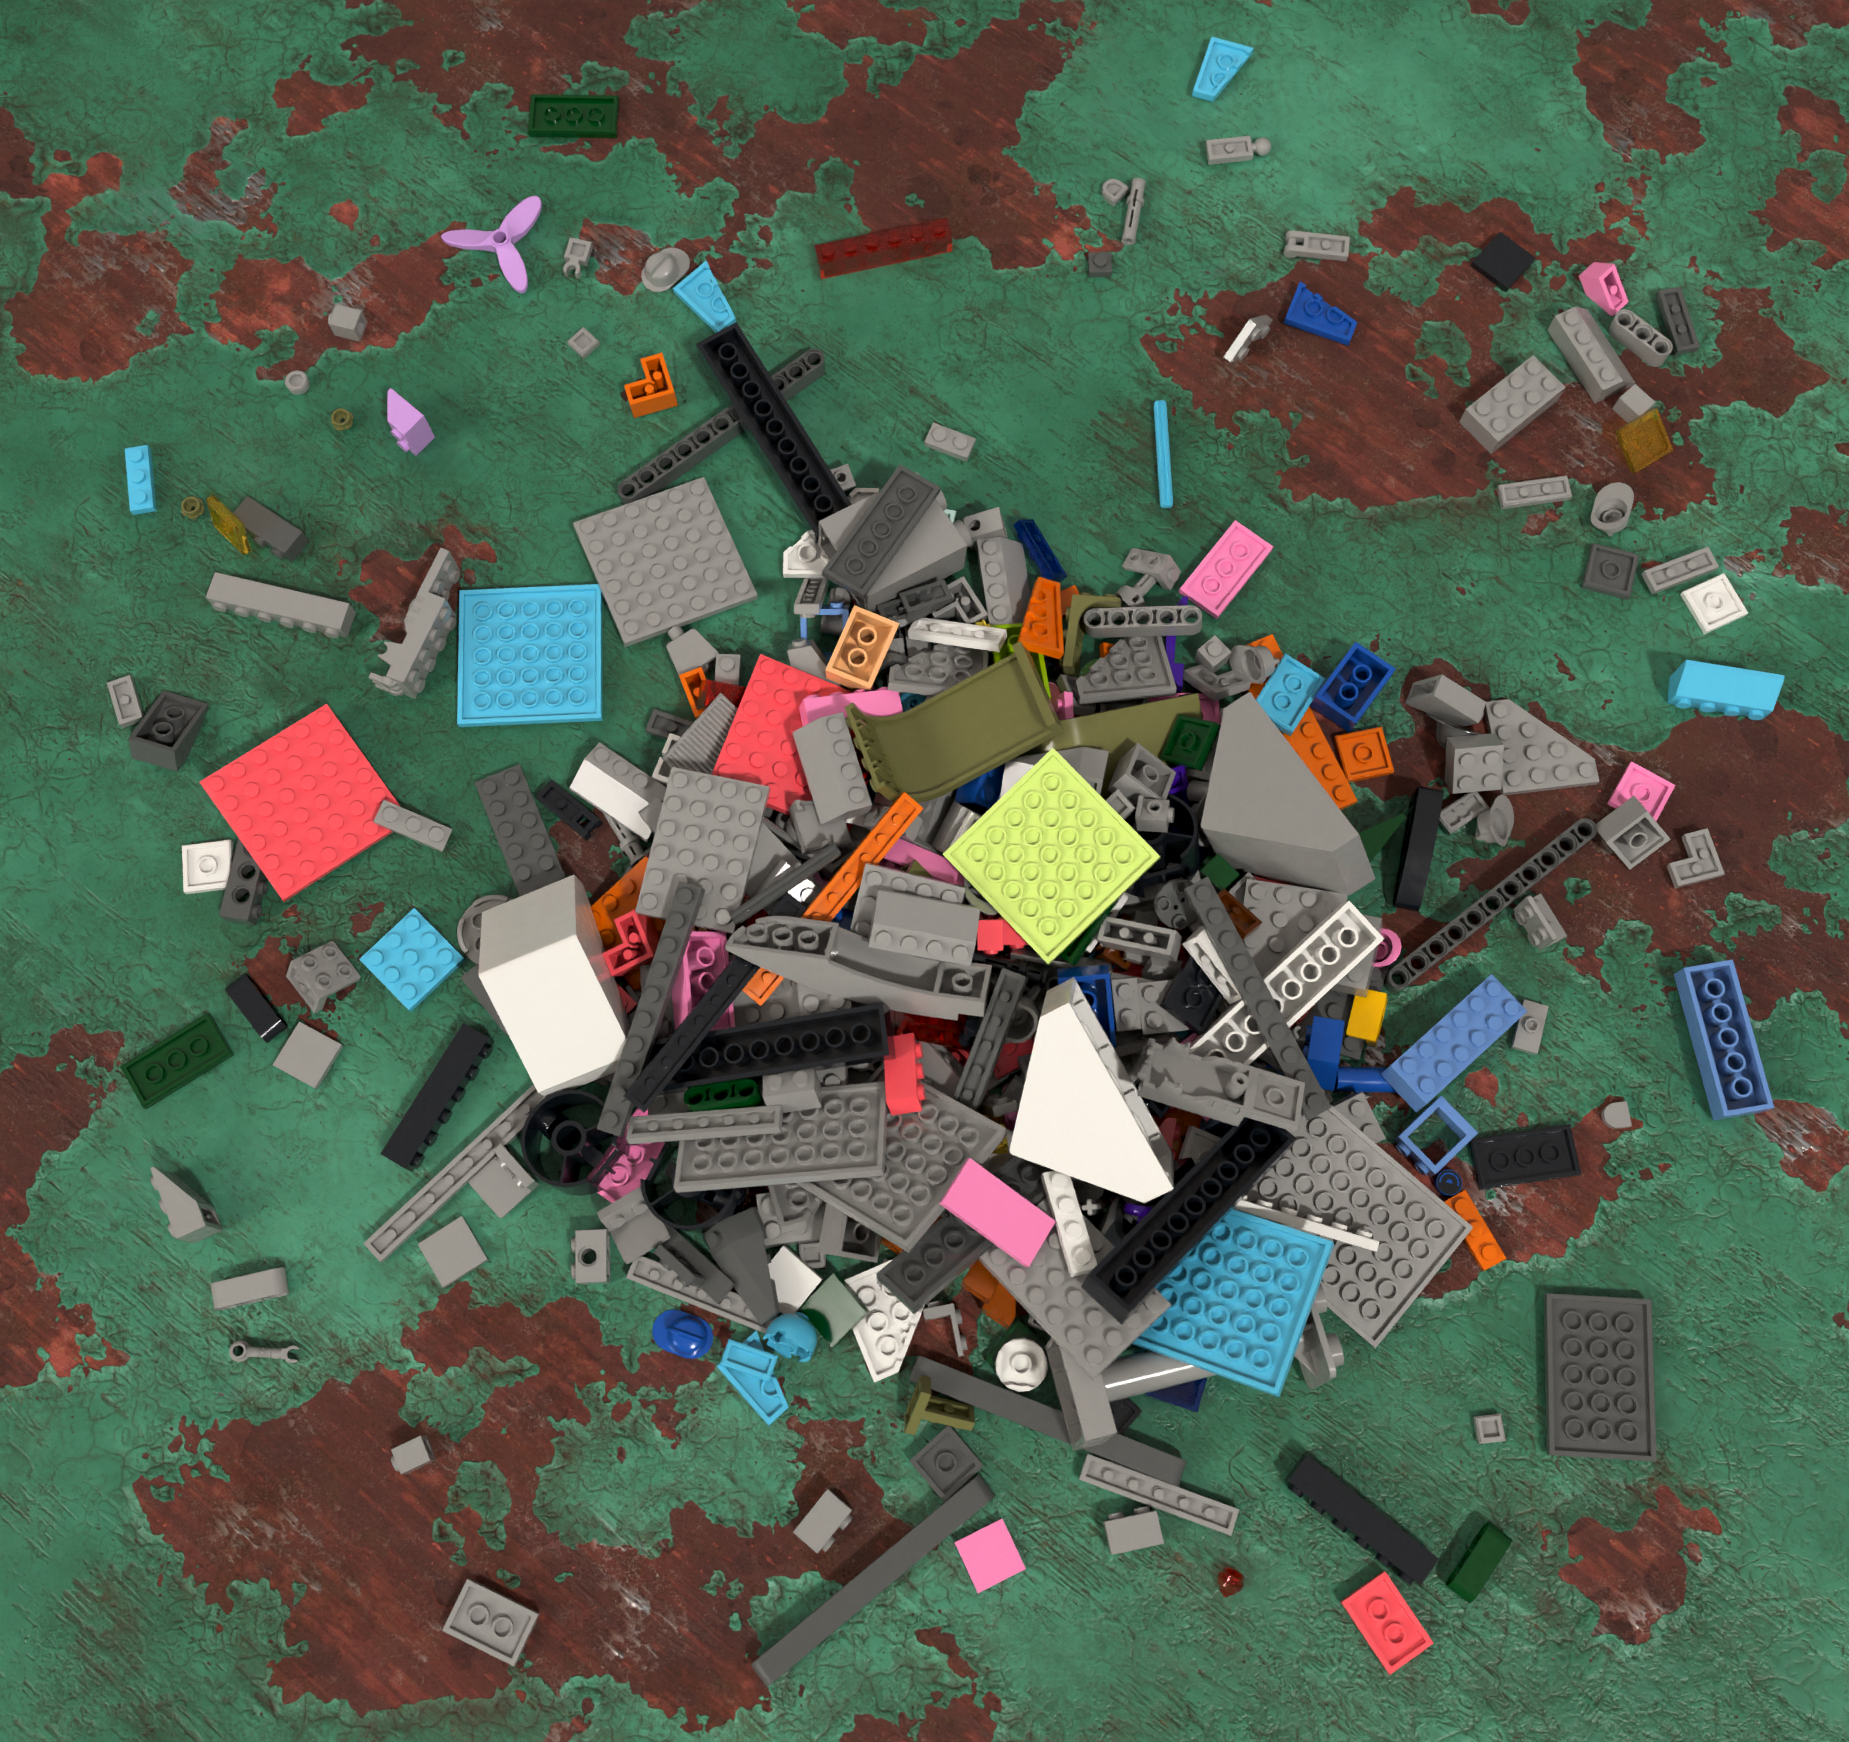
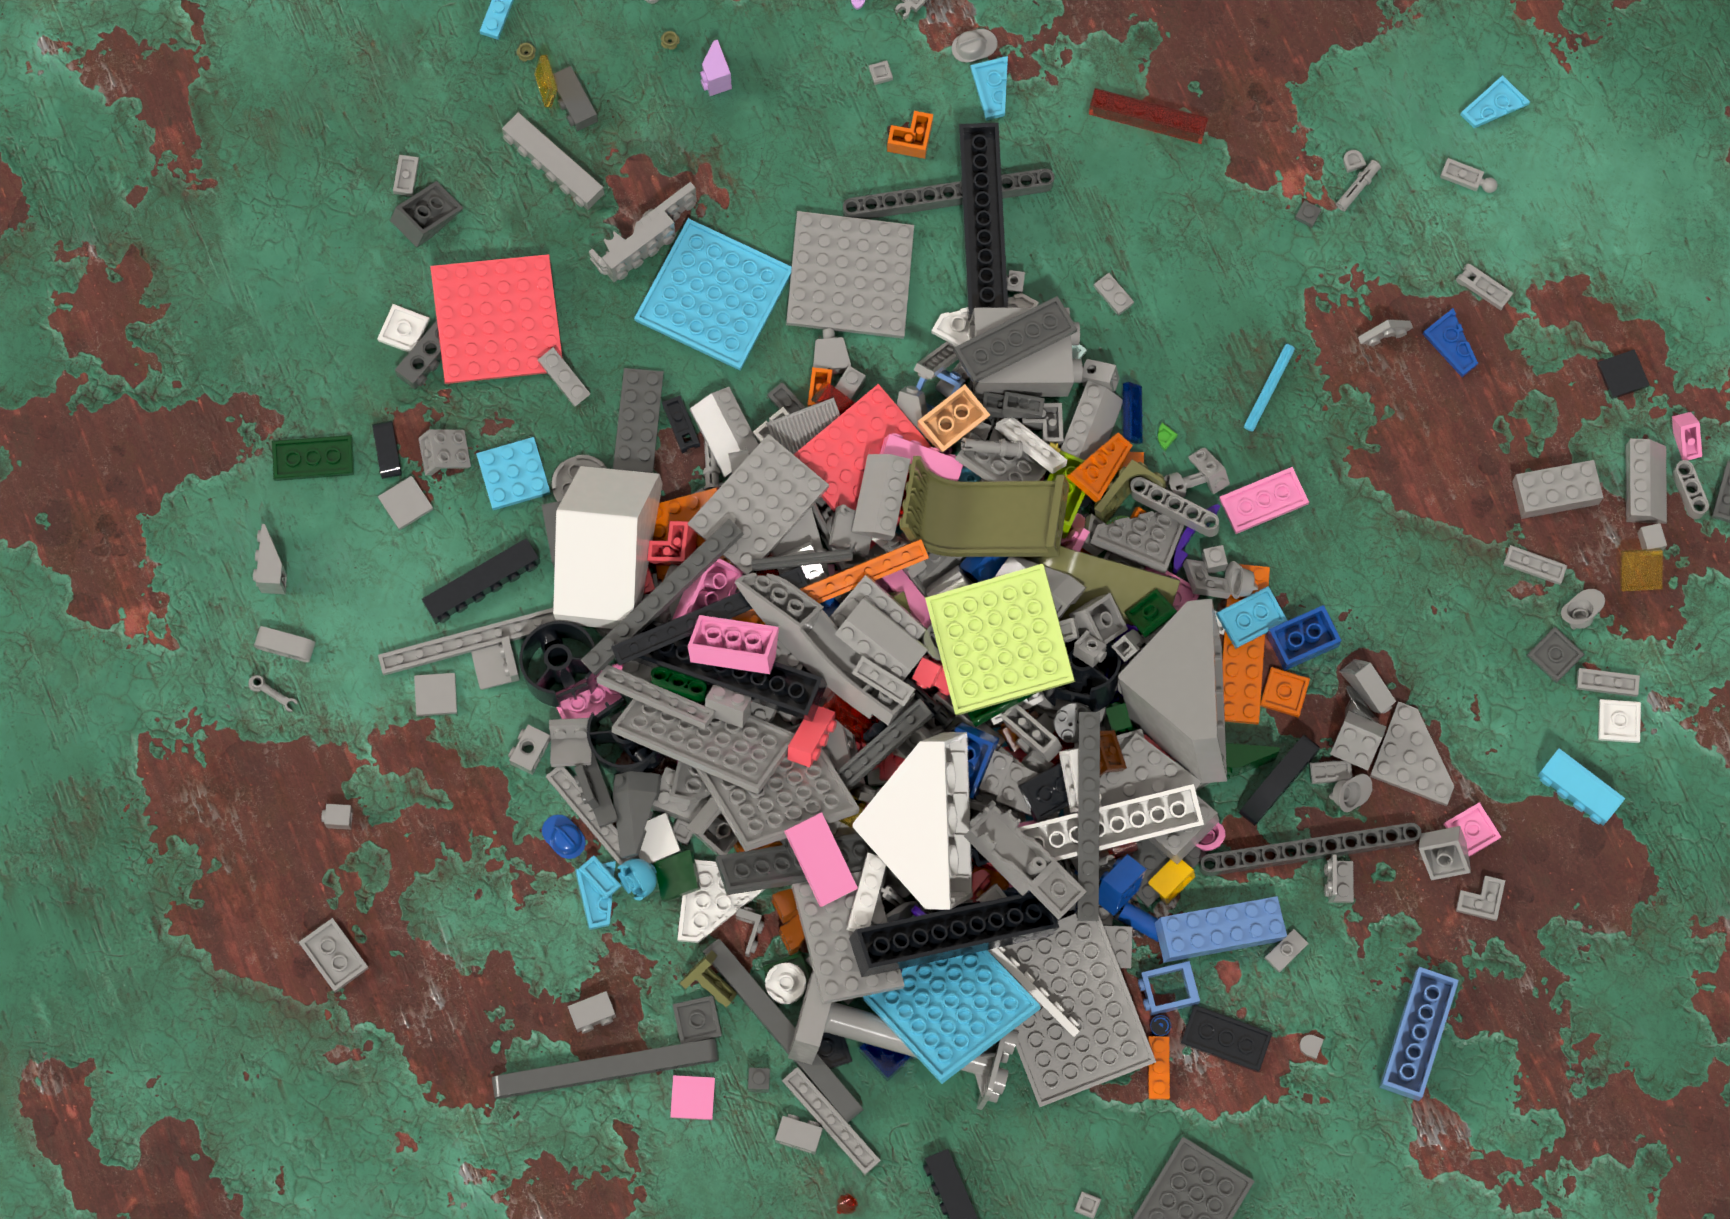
camera: 25 degrees right, 0 degrees up
none -> bright pink slope [688,615,779,674]
none -> dark grey brick [748,1068,770,1093]
none -> light grey plate [852,656,916,707]
none -> light grey pin [961,438,1023,459]
none -> light grey leg [1111,630,1144,662]
none -> bright green tile [1158,423,1178,451]

